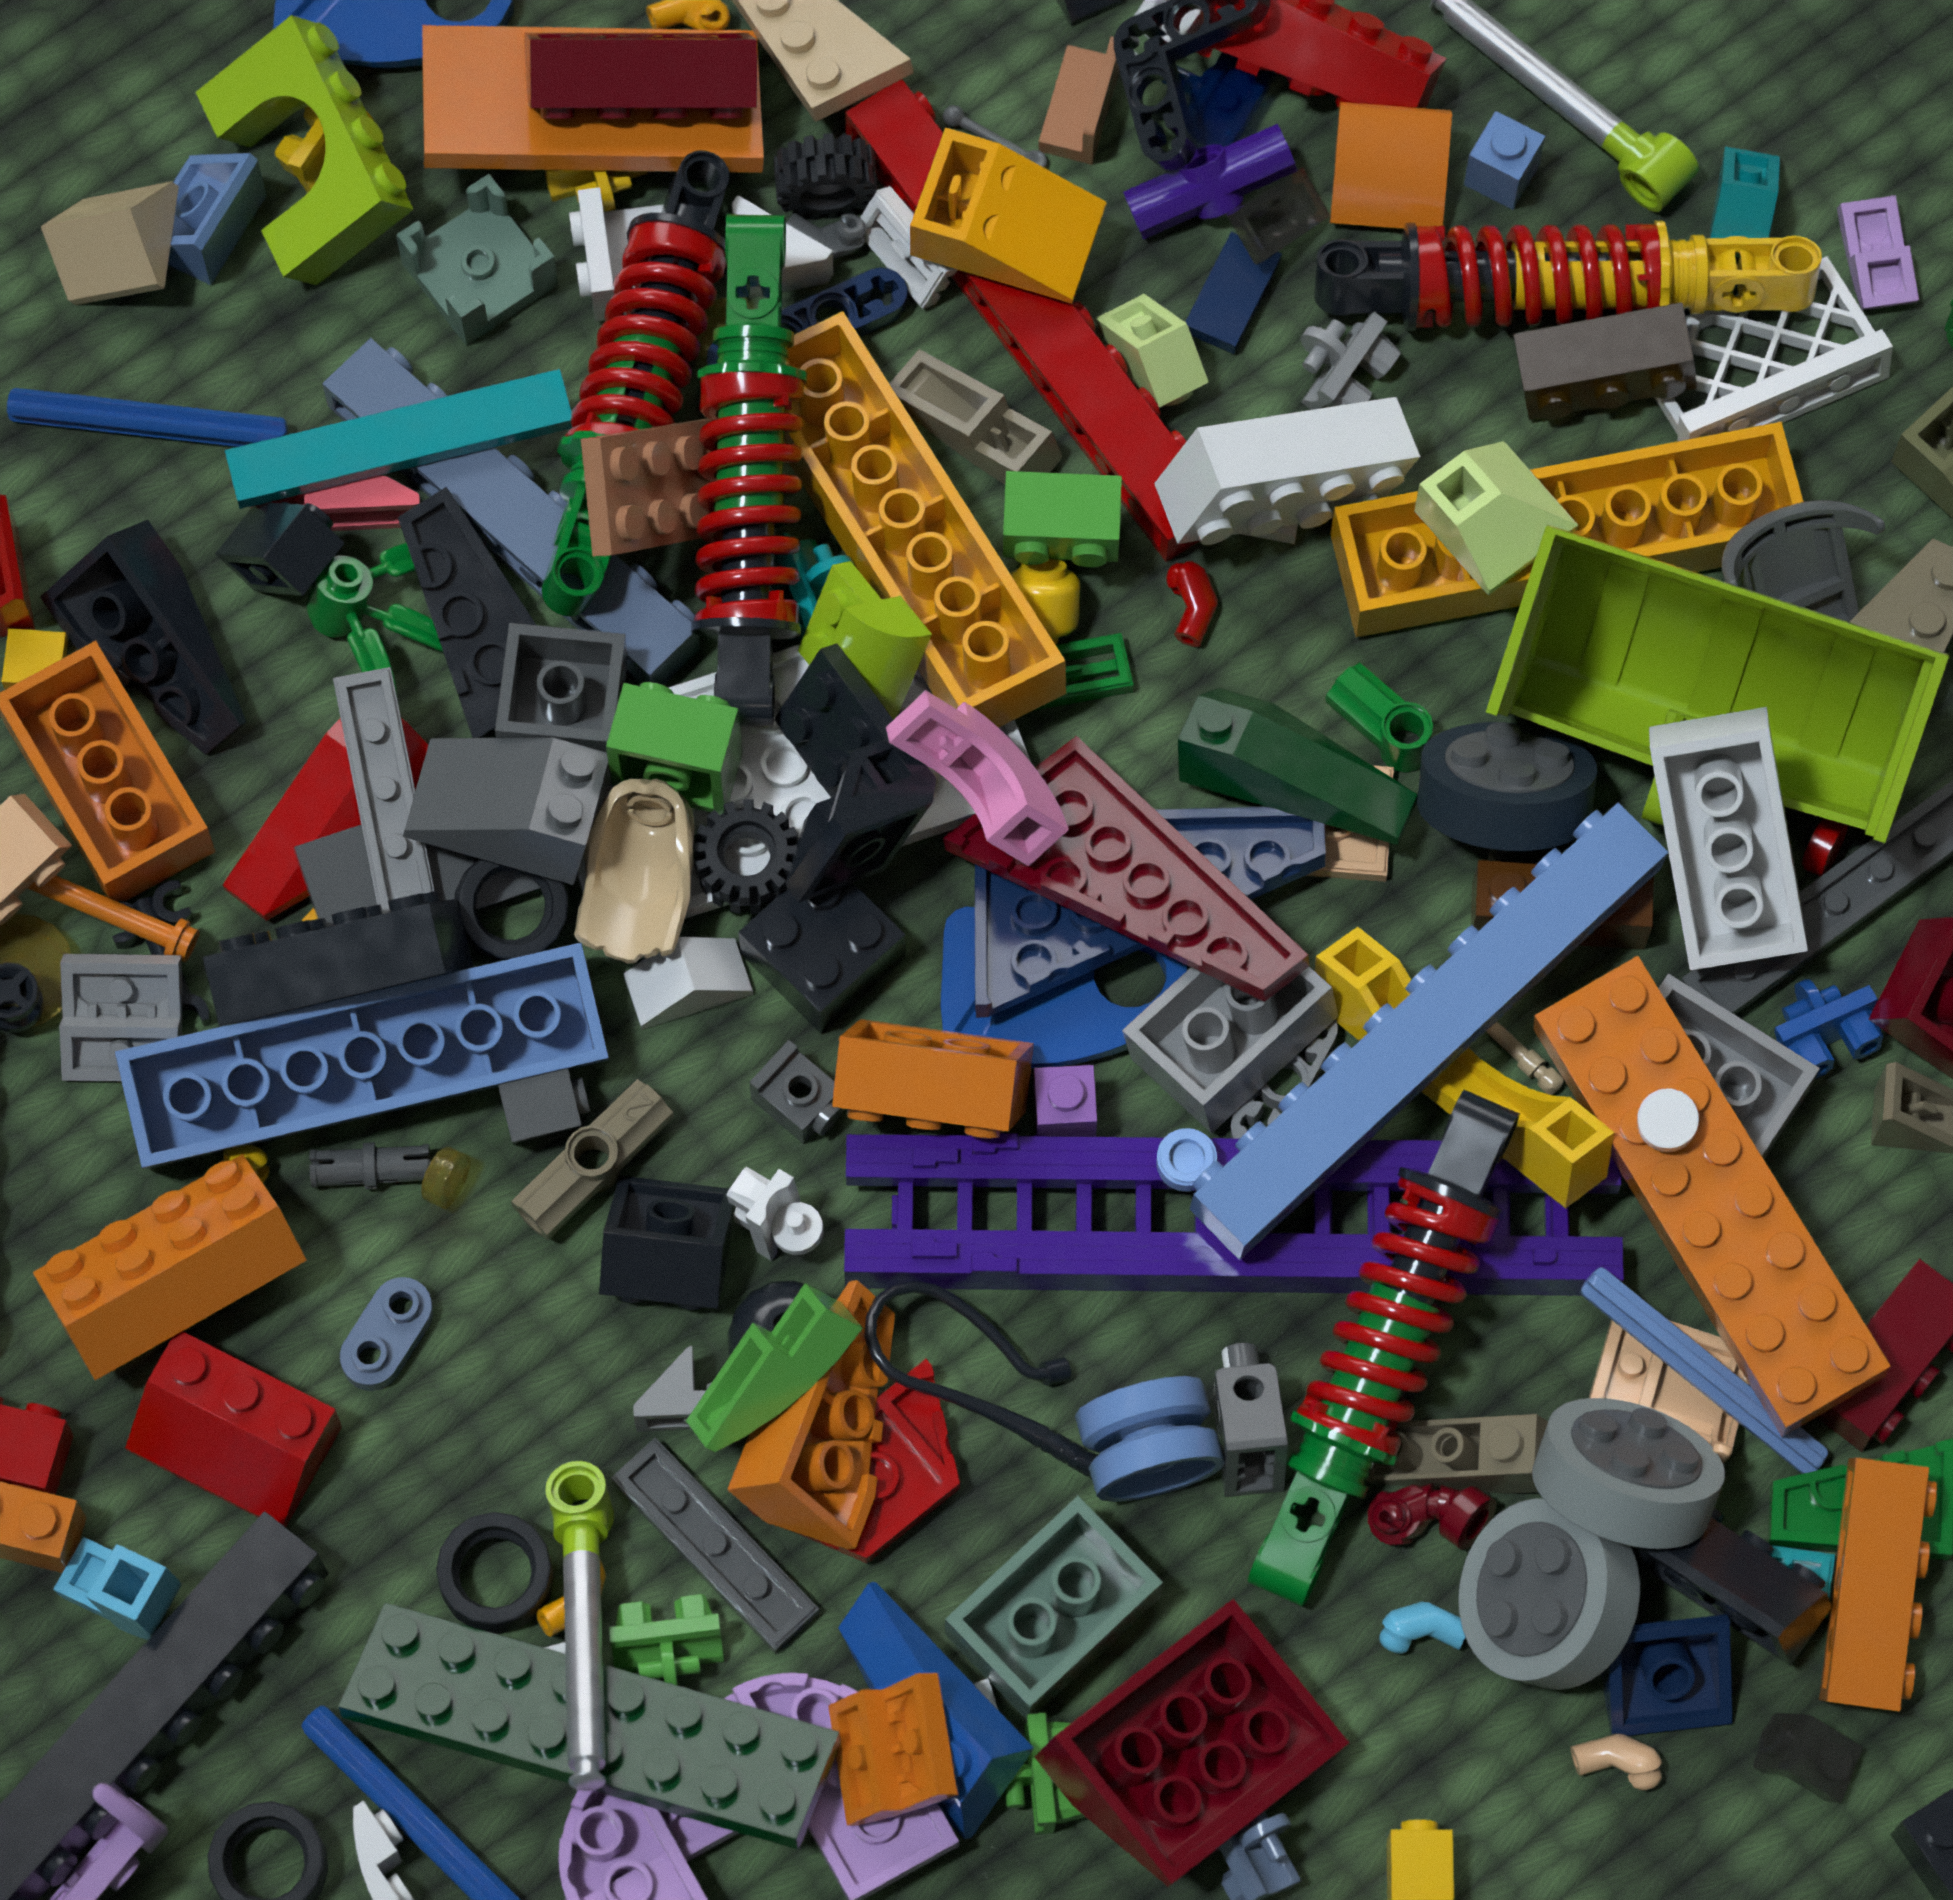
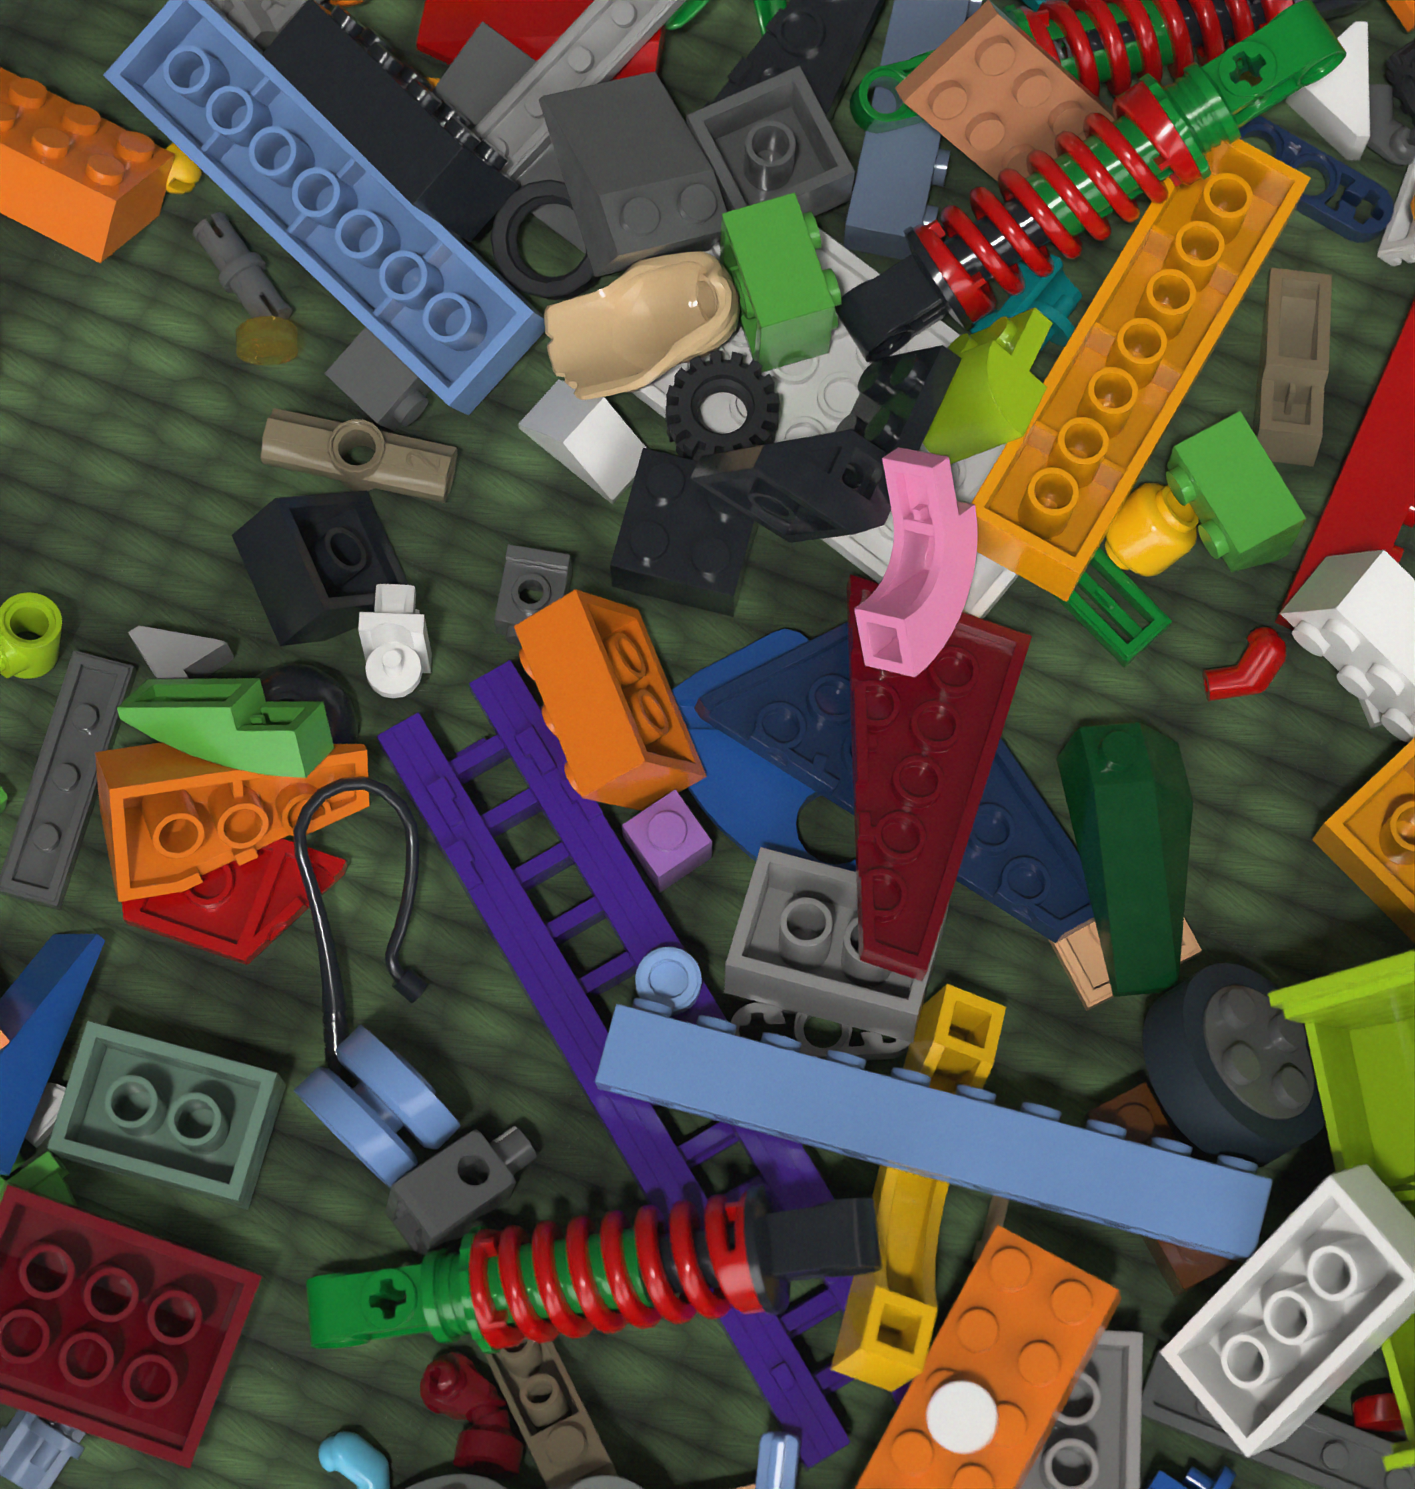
camera: 60 degrees right, 5 degrees up
sand blue plate [340,1277,434,1391] -> none
green piece [1325,662,1433,772] -> none

